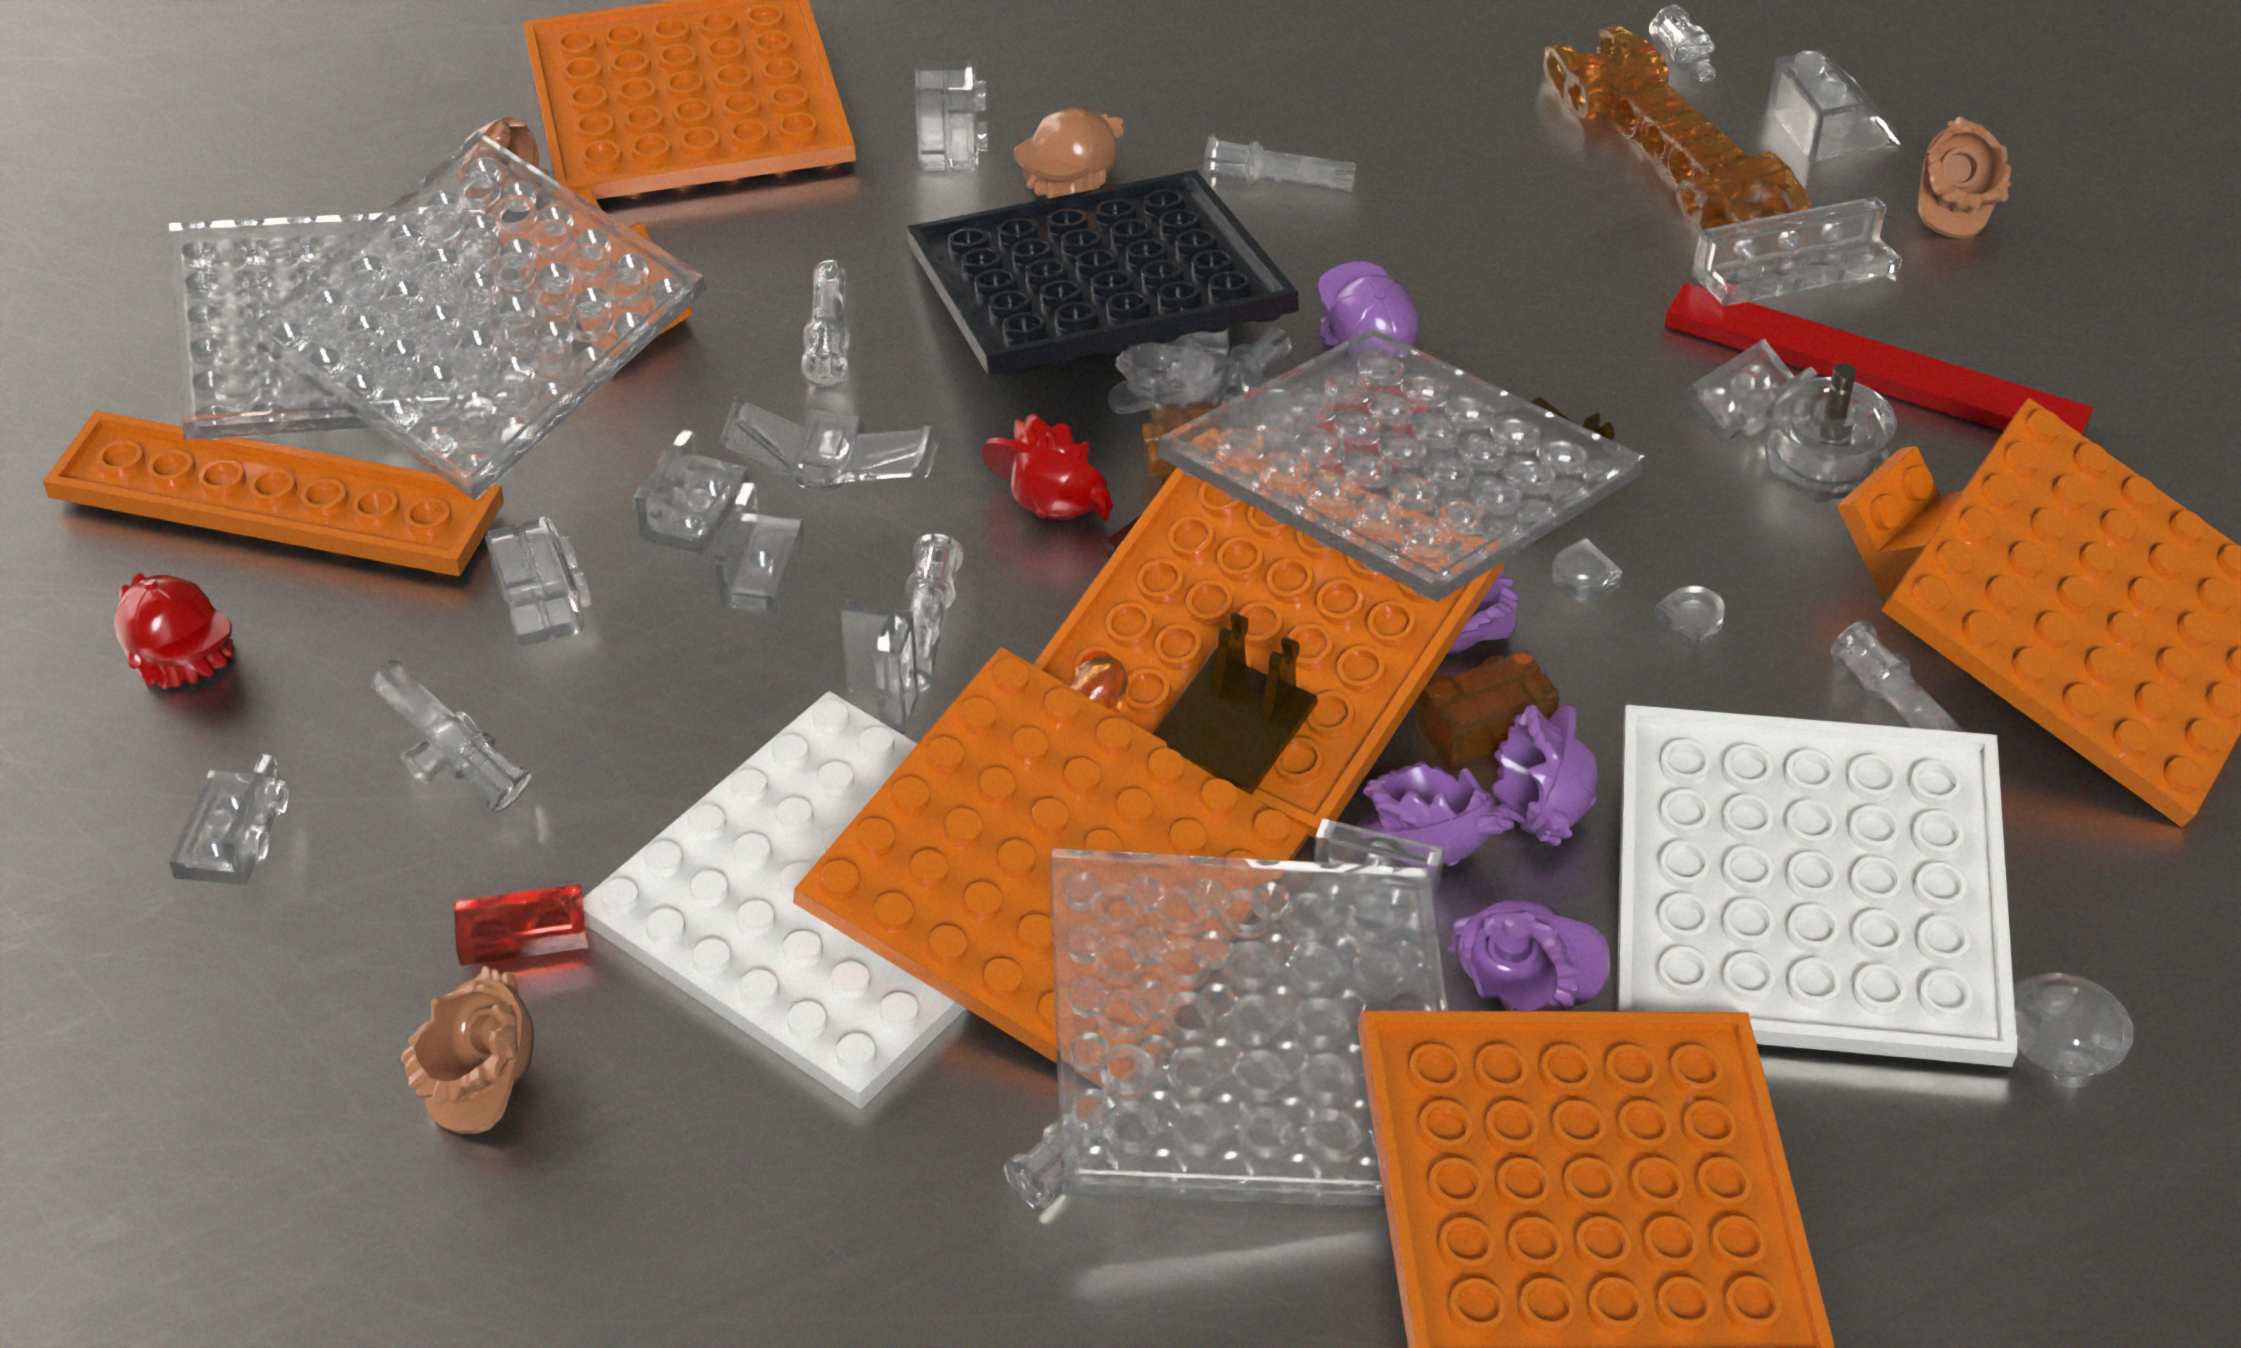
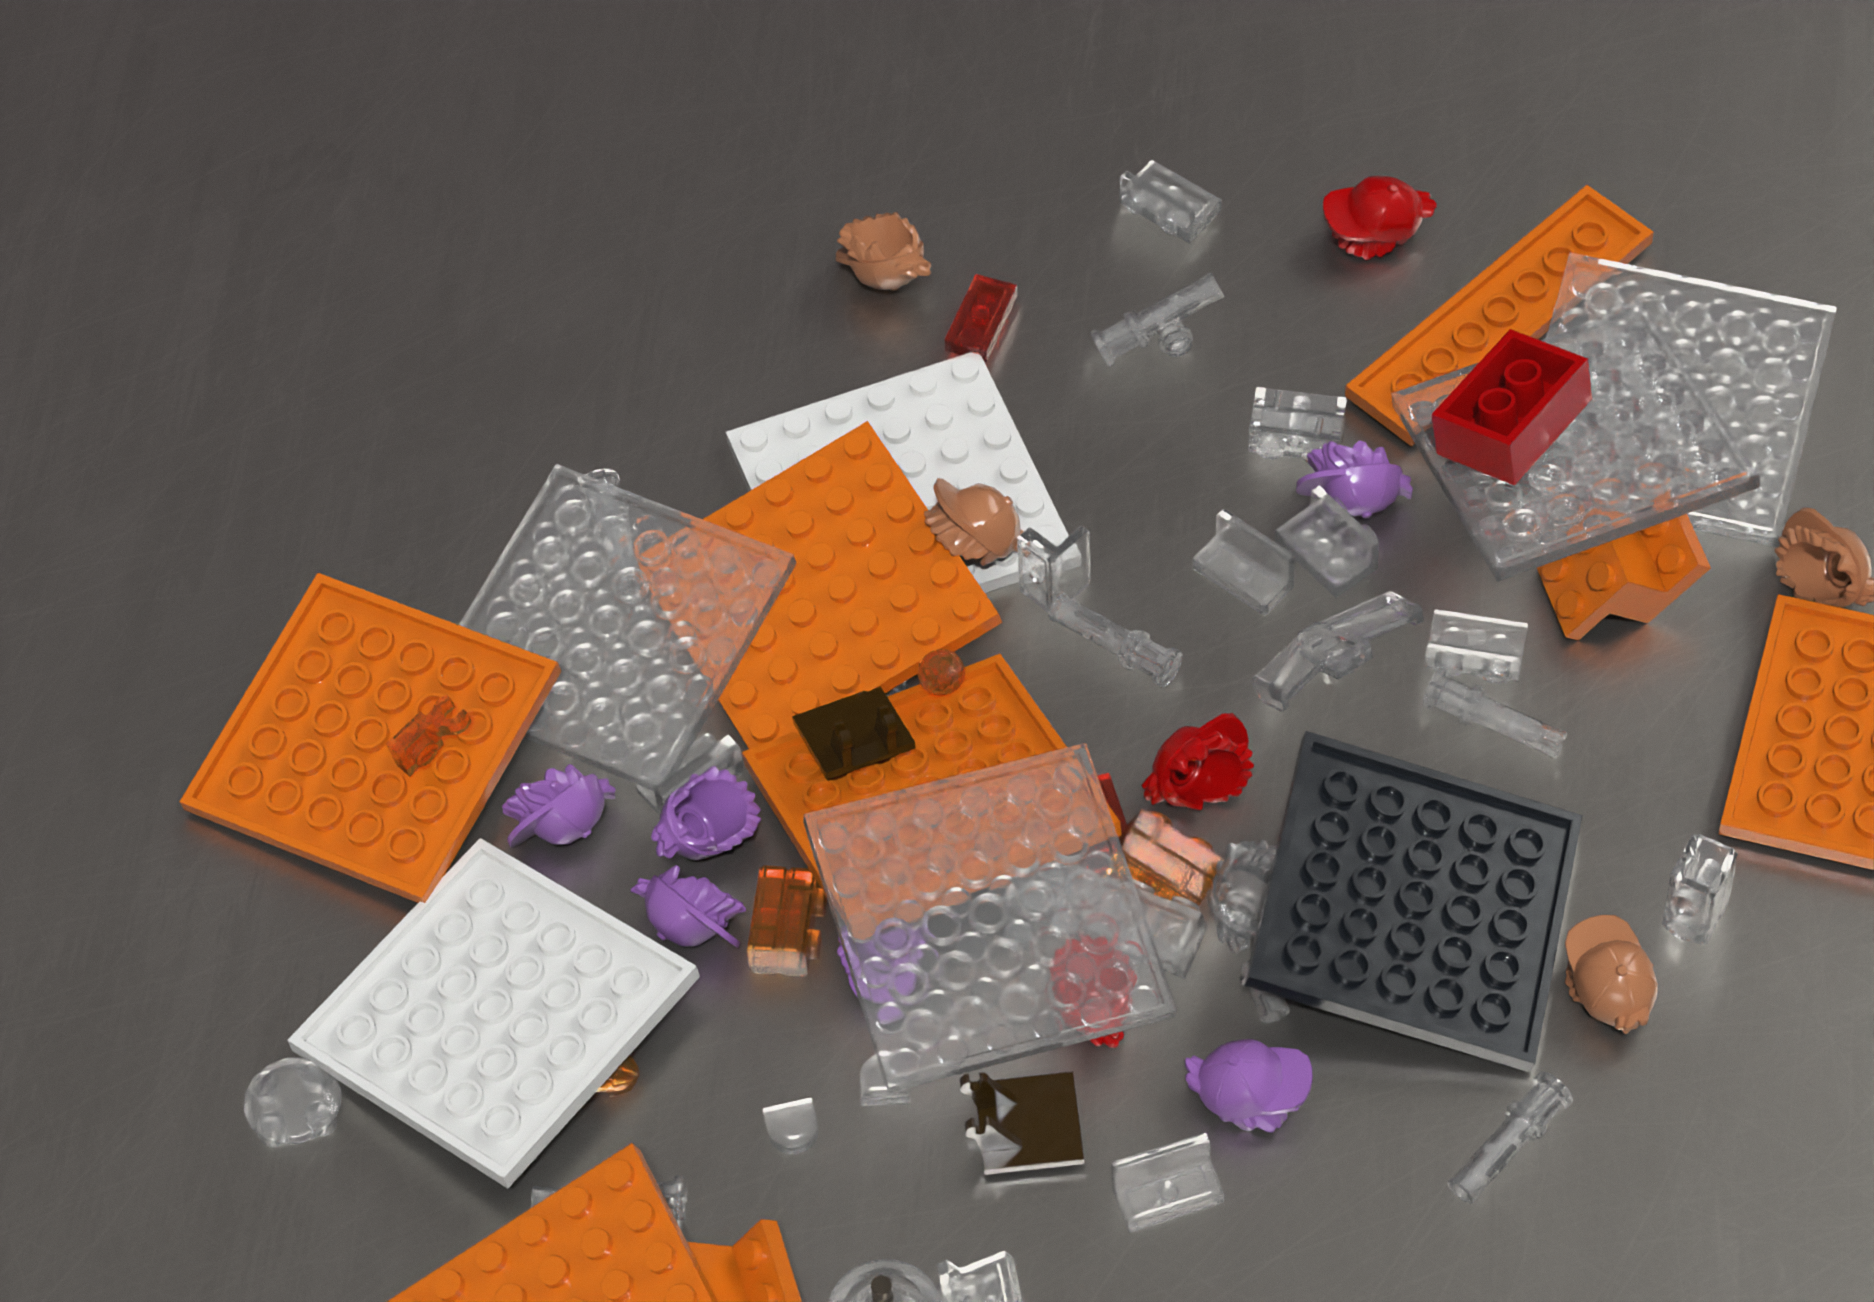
camera: 125 degrees right, 10 degrees up
none -> clear orange plate [386,695,471,777]
none -> nougat hair [924,478,1033,566]
none -> clear panel [1111,1133,1224,1233]
none -> medium lavender hair [1296,440,1413,518]
none -> clear bracket [1425,609,1528,684]
none -> red brick [1431,329,1592,486]

